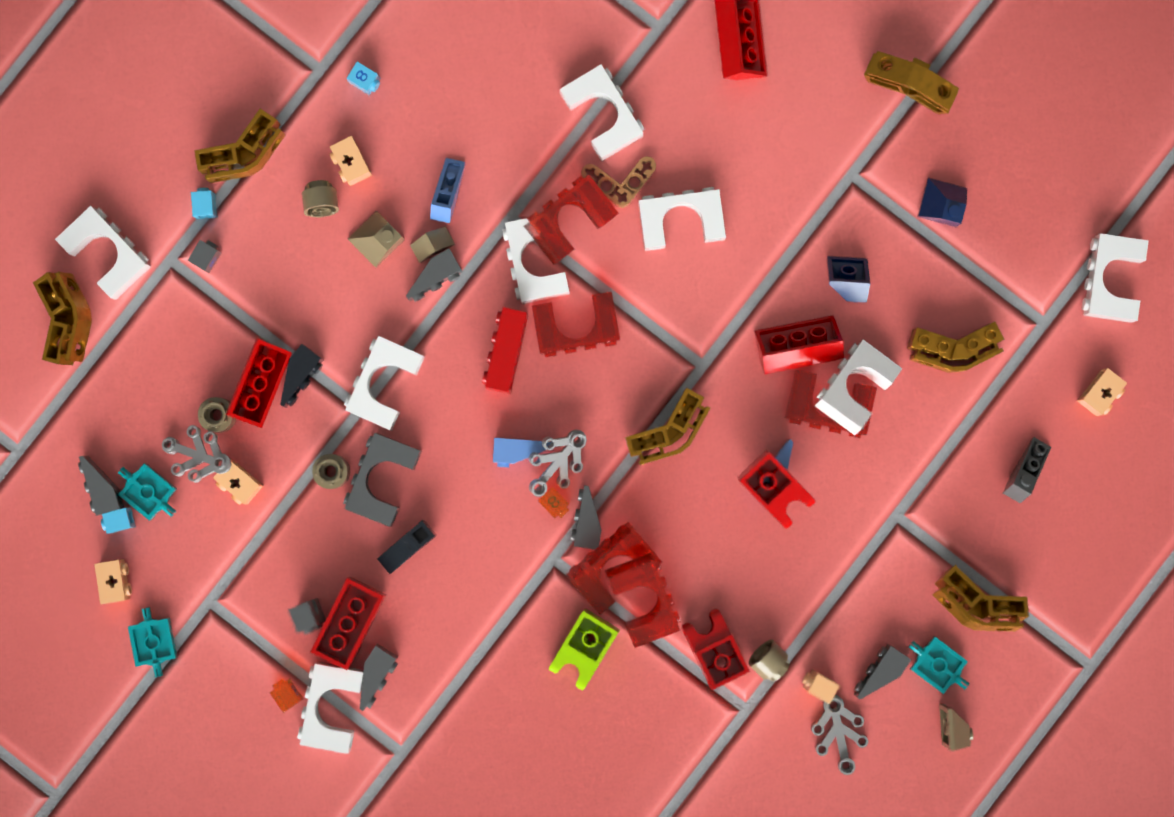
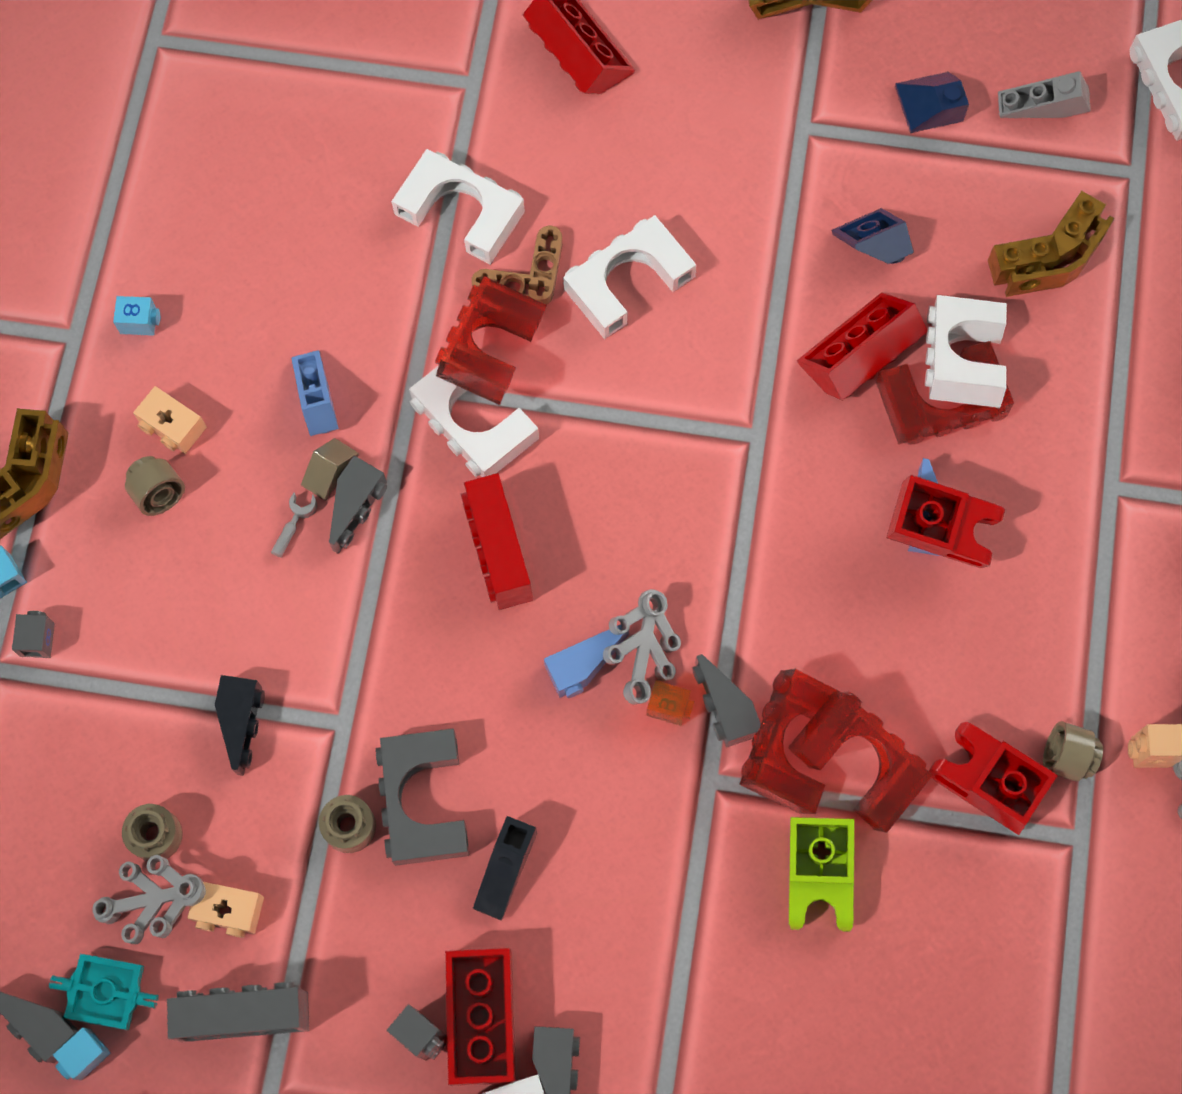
camera: 30 degrees left, 15 degrees down
red slope [226,338,292,428] -> none
white arch [344,336,425,431] -> none
dark tan slope [348,211,404,268] -> none
clear red arch [532,291,620,358] -> none
pearl gold brick [625,388,710,465] -> none
none -> dark grey brick [167,982,309,1042]
none -> light grey piece [271,492,317,558]
none -> light grey slope [998,71,1091,118]

